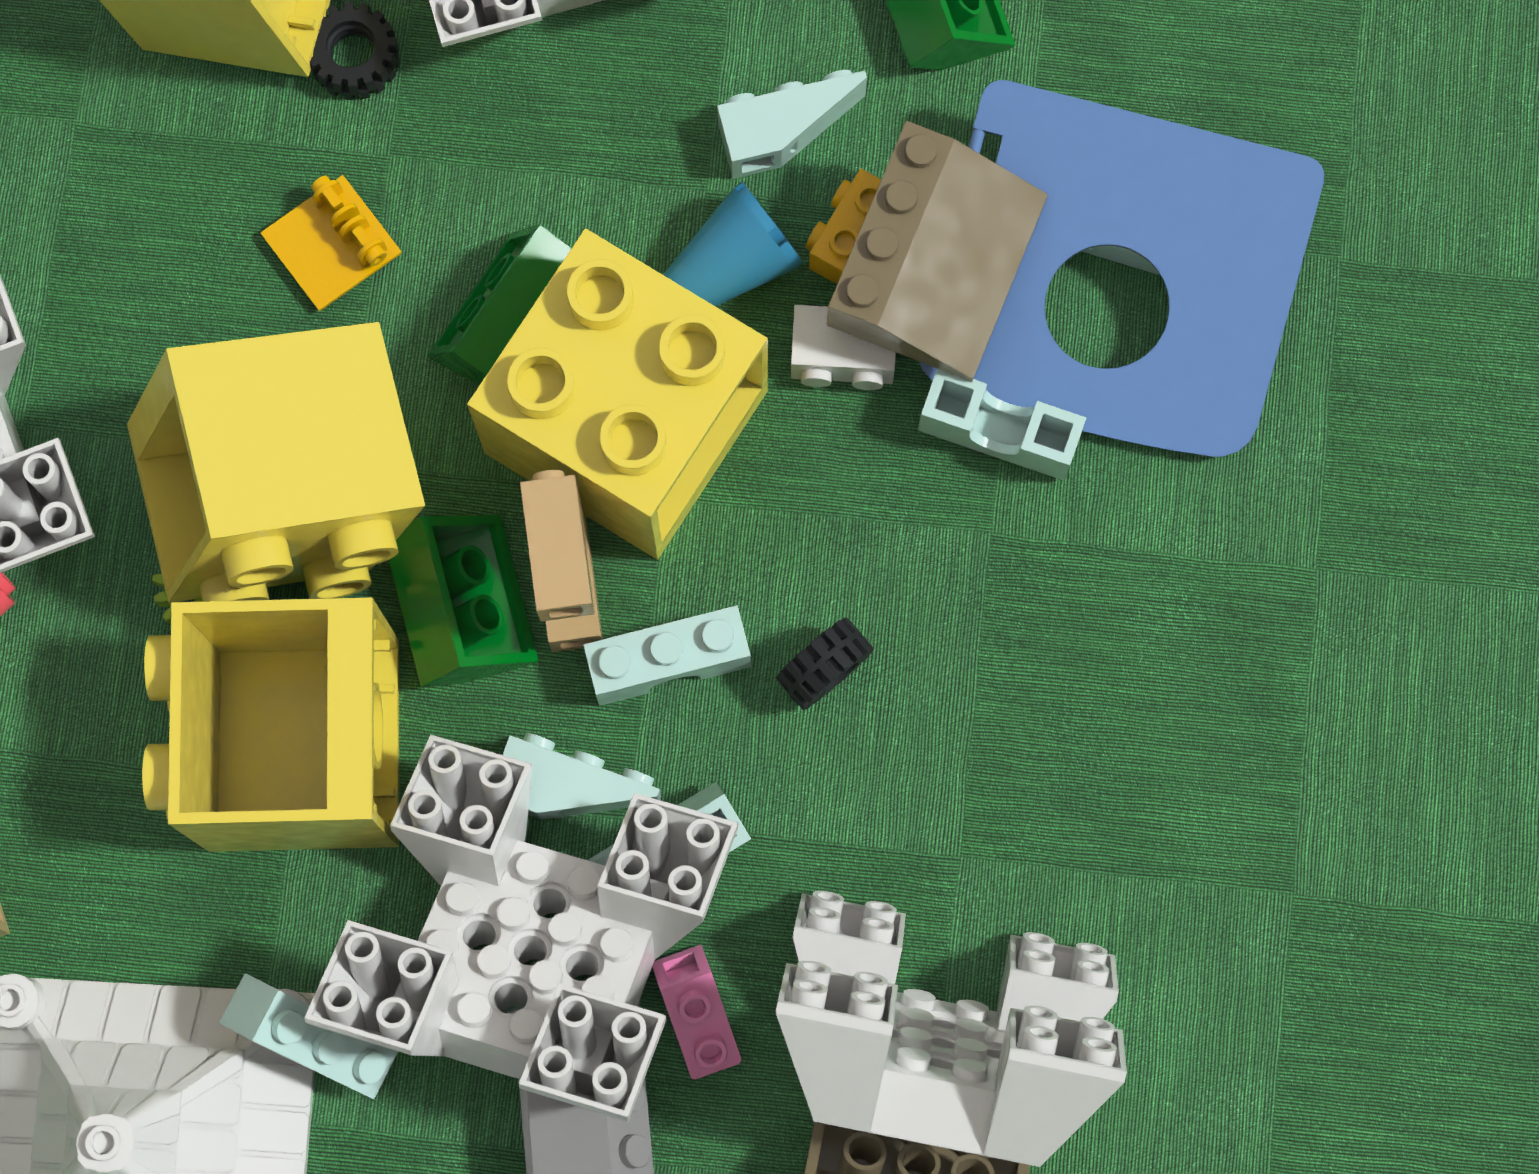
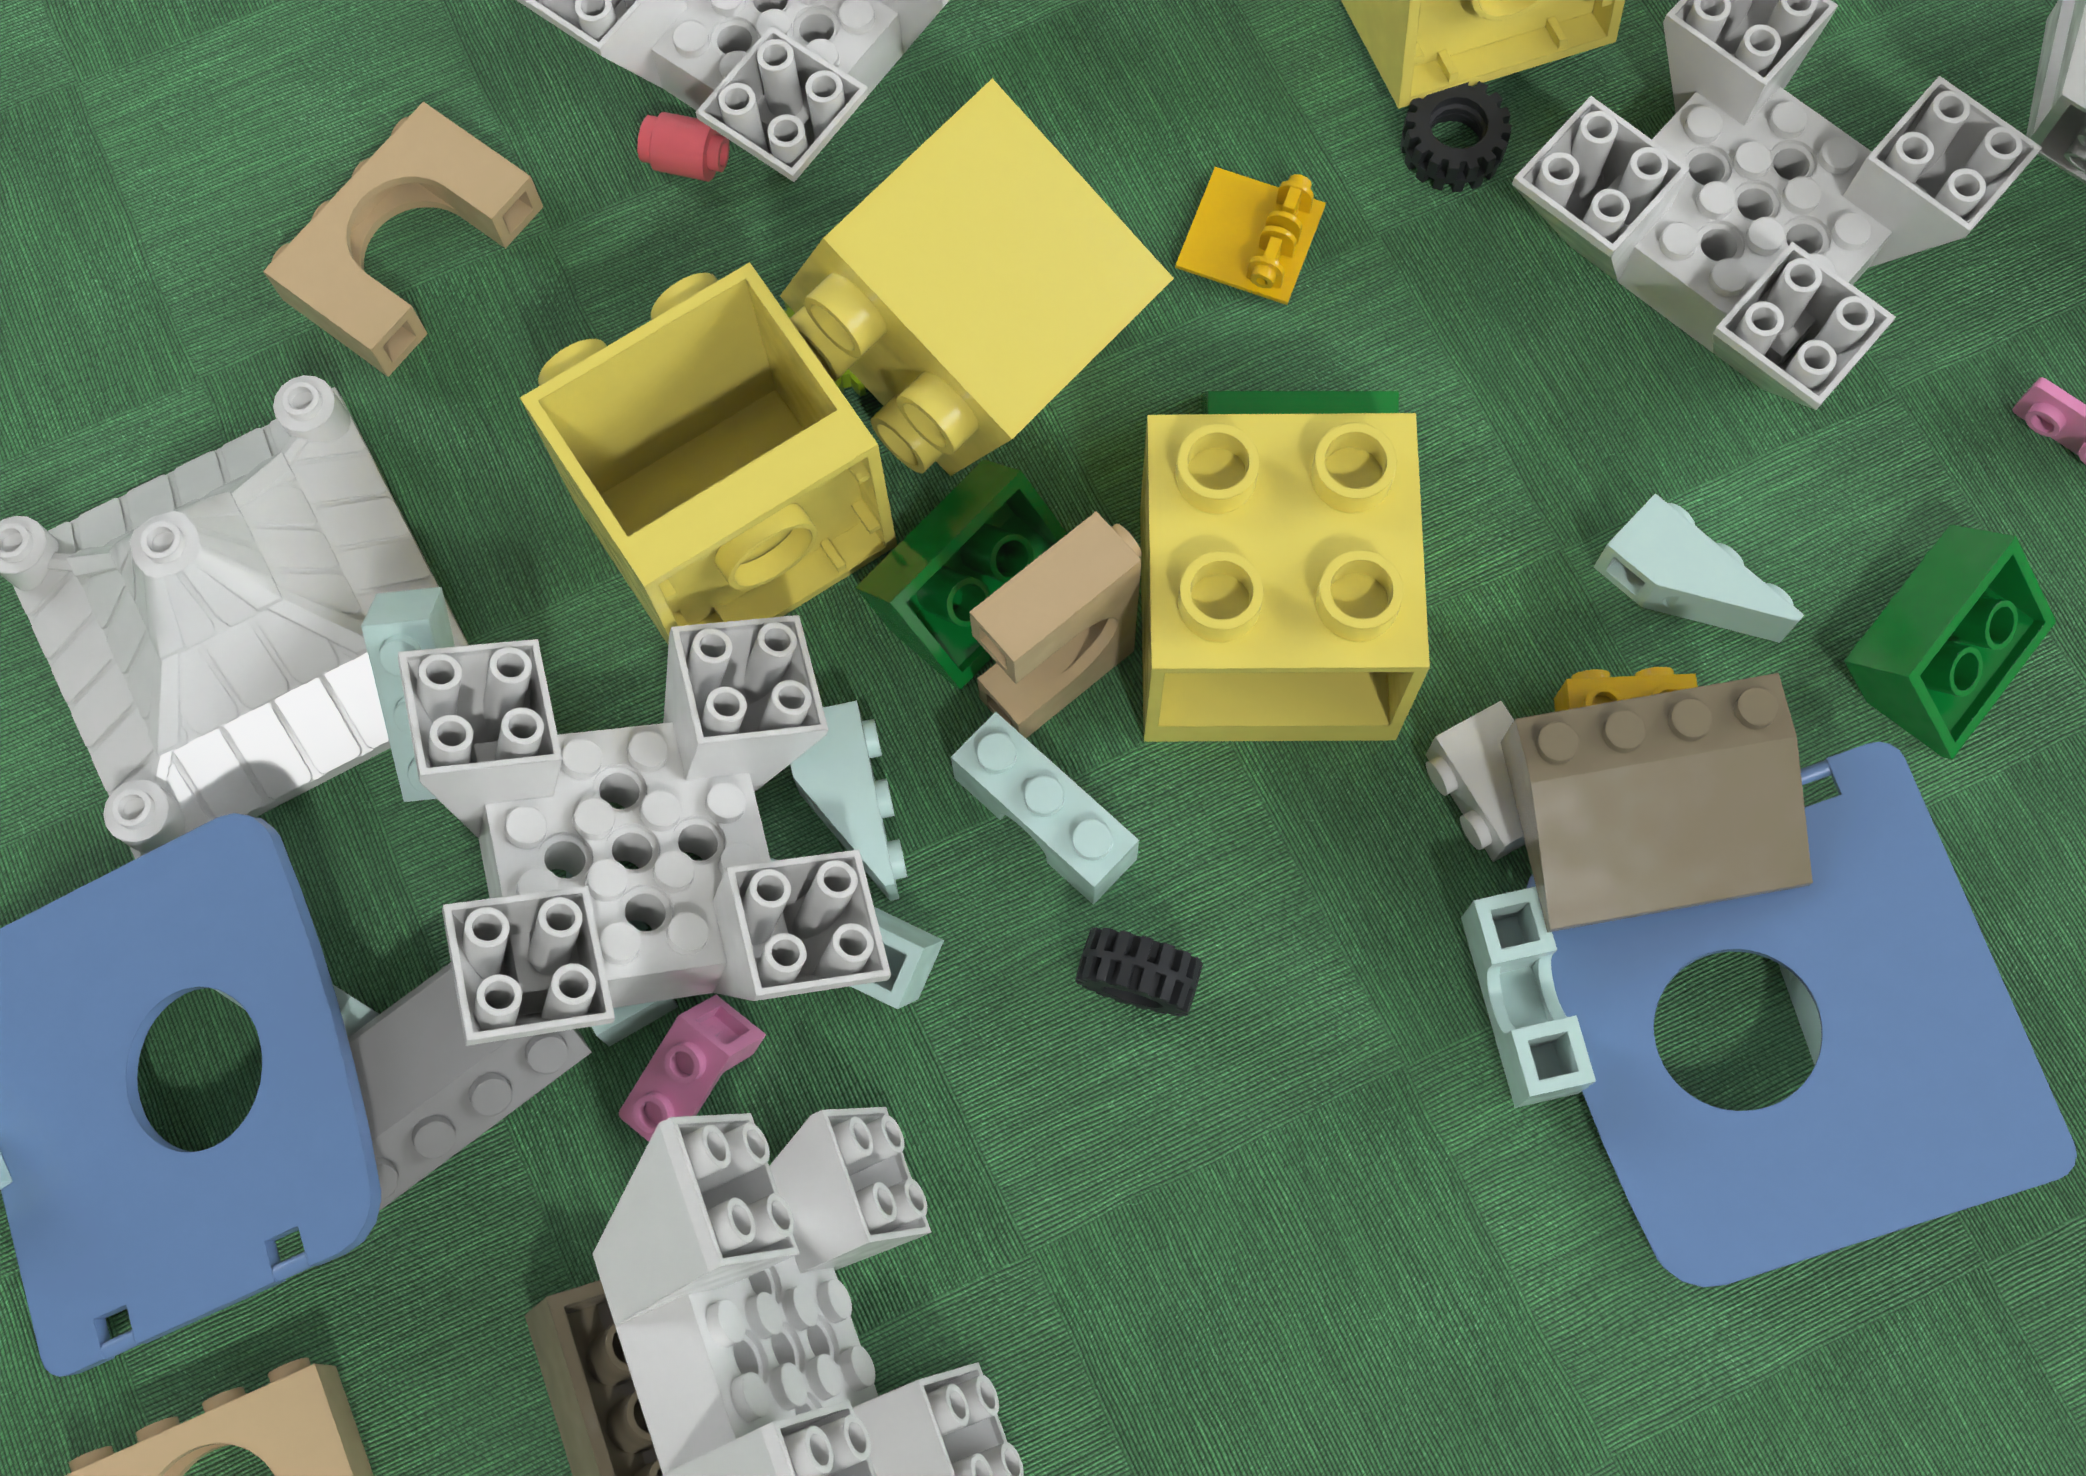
camera: 60 degrees right, 5 degrees down
dark azure cone [662,181,804,307] -> none

